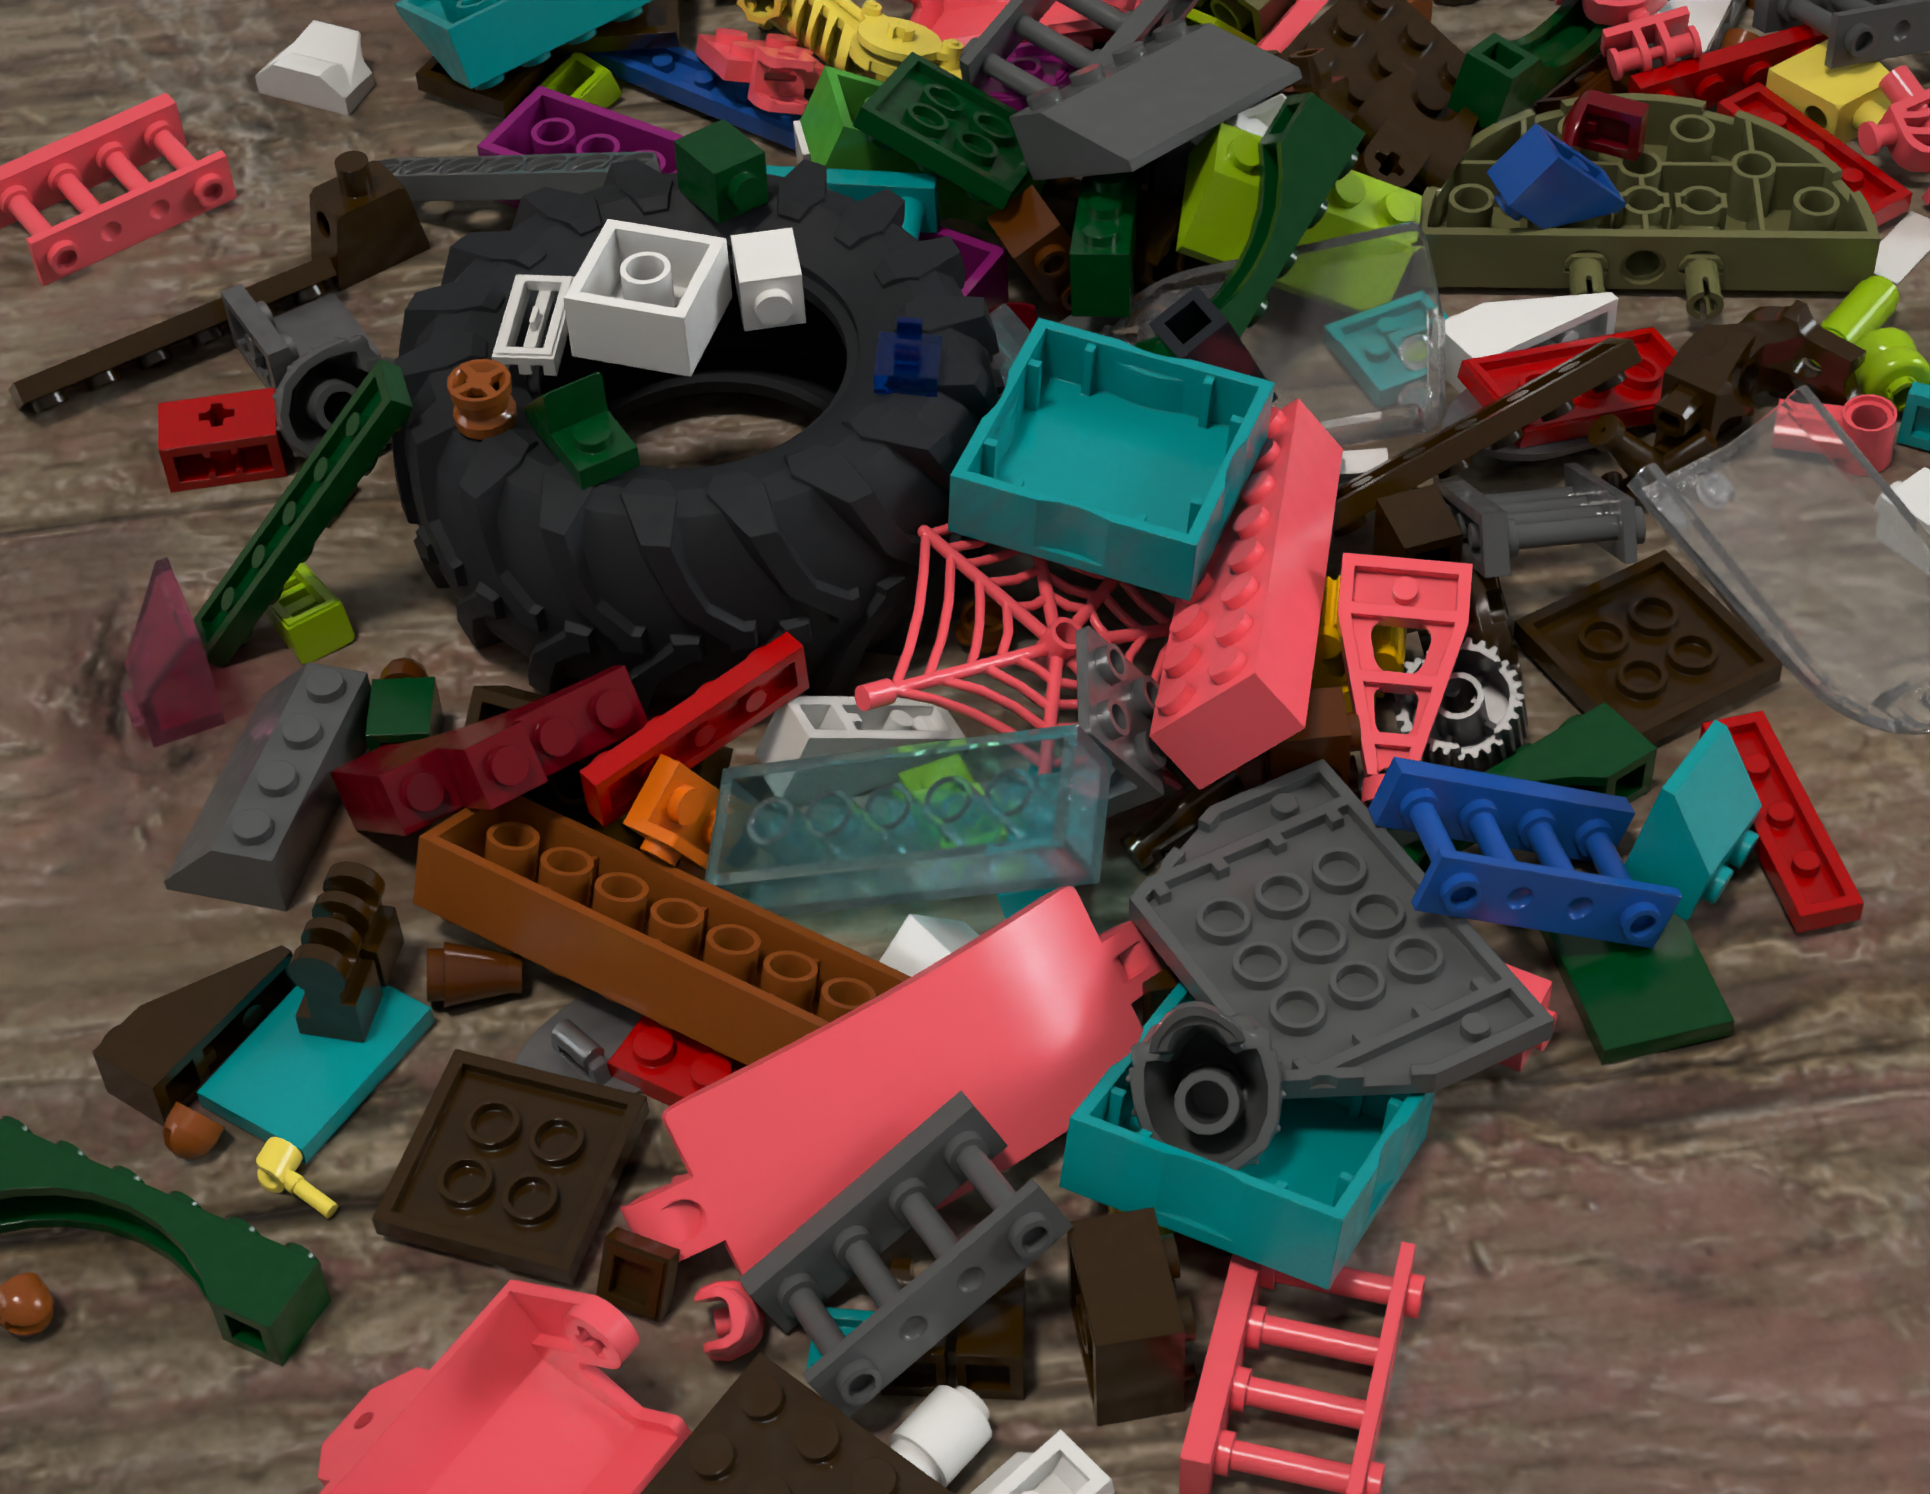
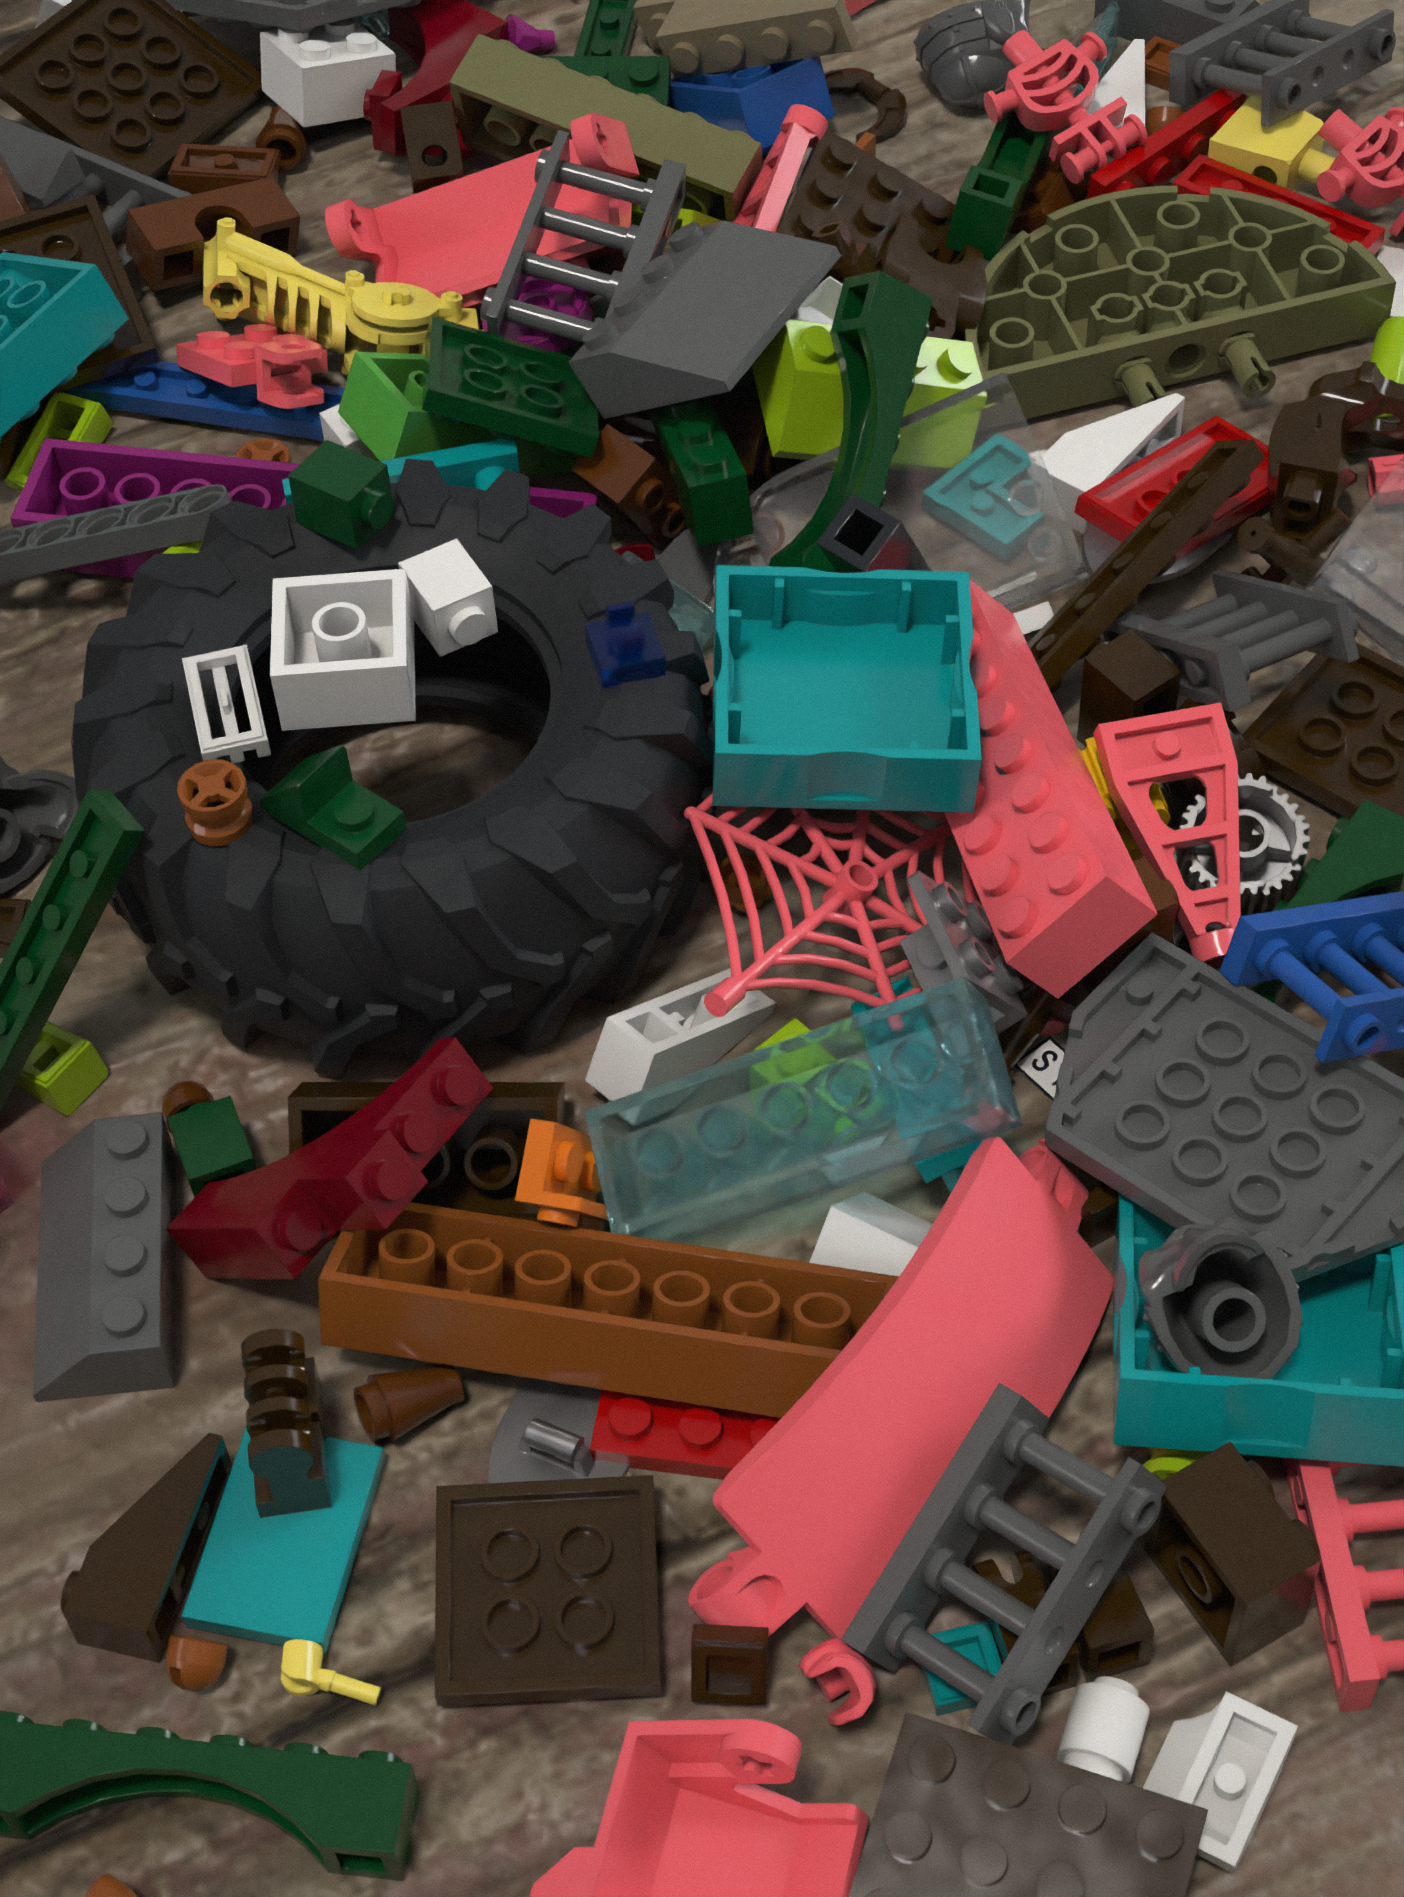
camera: 20 degrees left, 5 degrees up
red plate [579,632,809,828] -> none
blue slope [1487,123,1626,229] -> none
dark red plate [1562,90,1650,162] -> none

